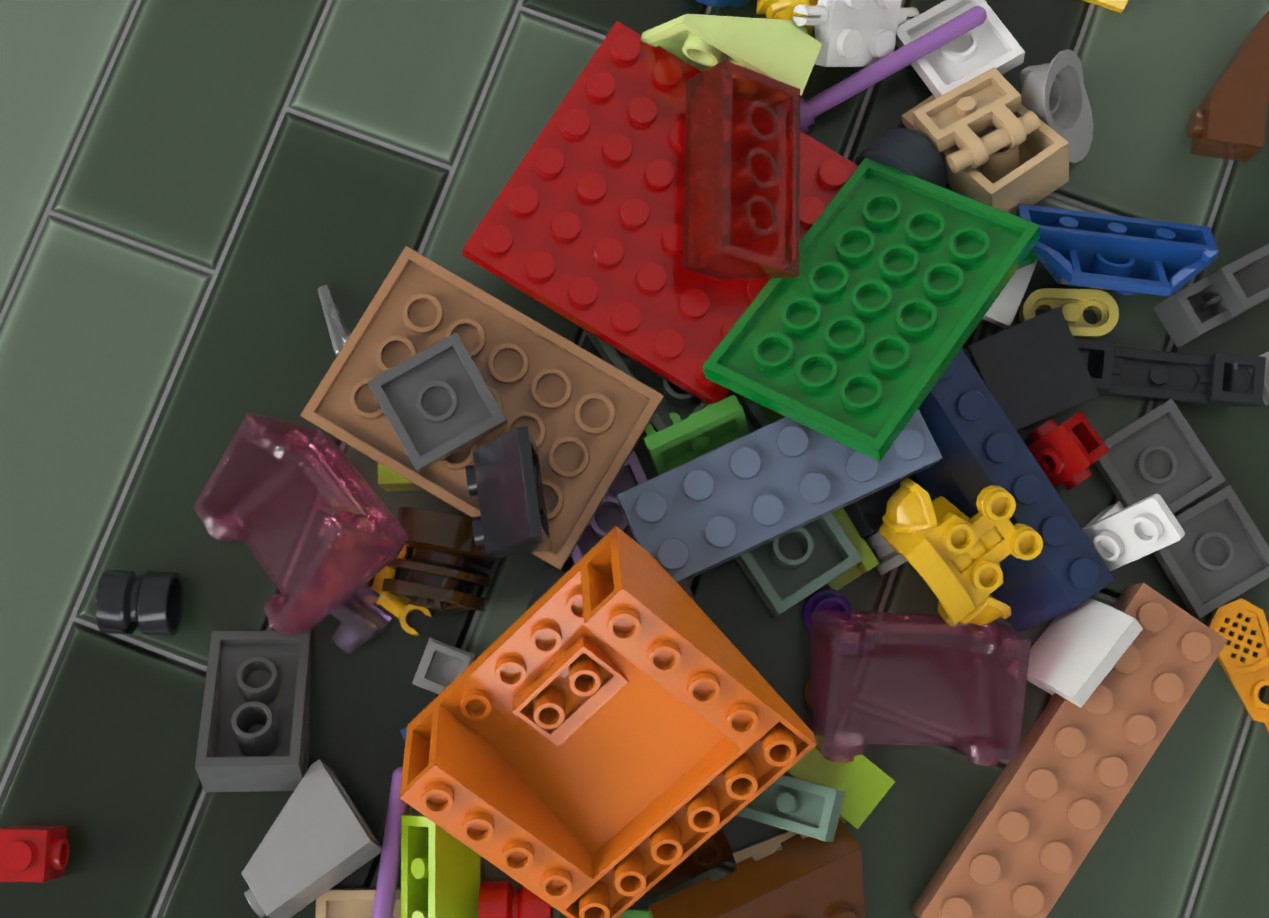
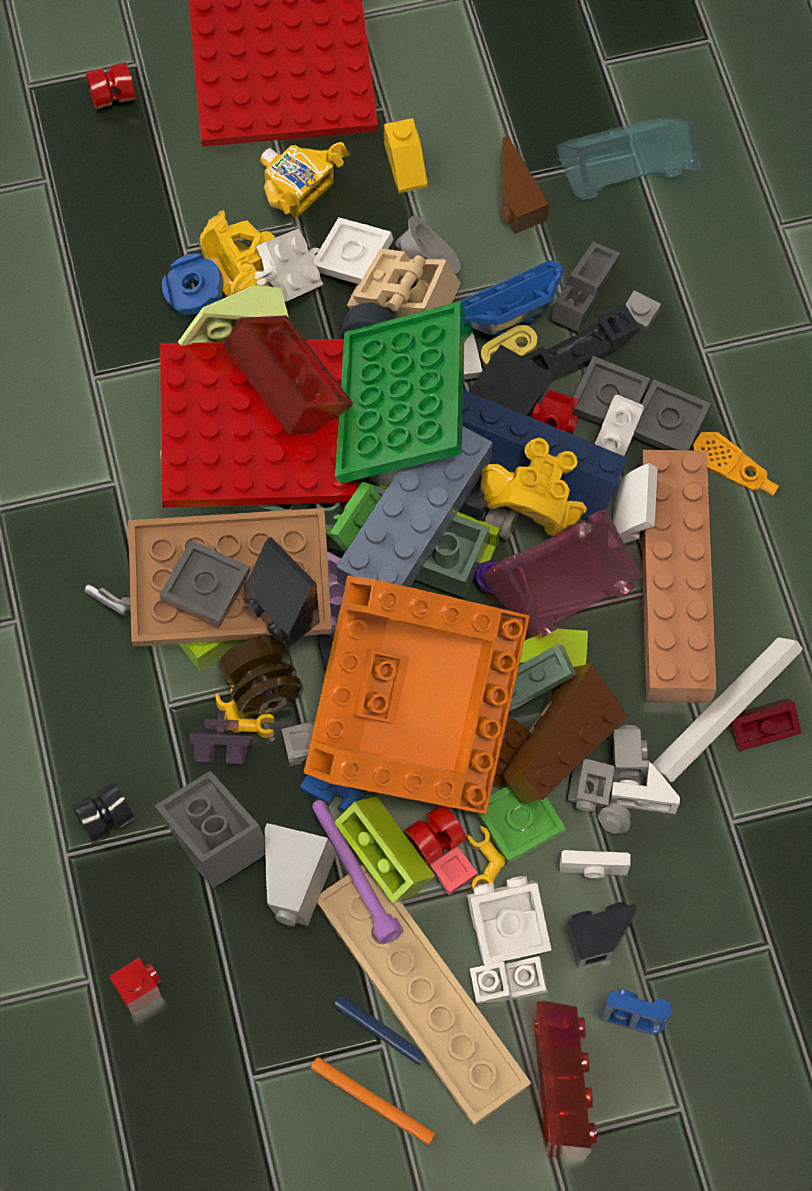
camera: 35 degrees left, 15 degrees down
clear pink windscreen [193,412,408,635] -> none
medium lavender piece [775,6,987,134] -> none

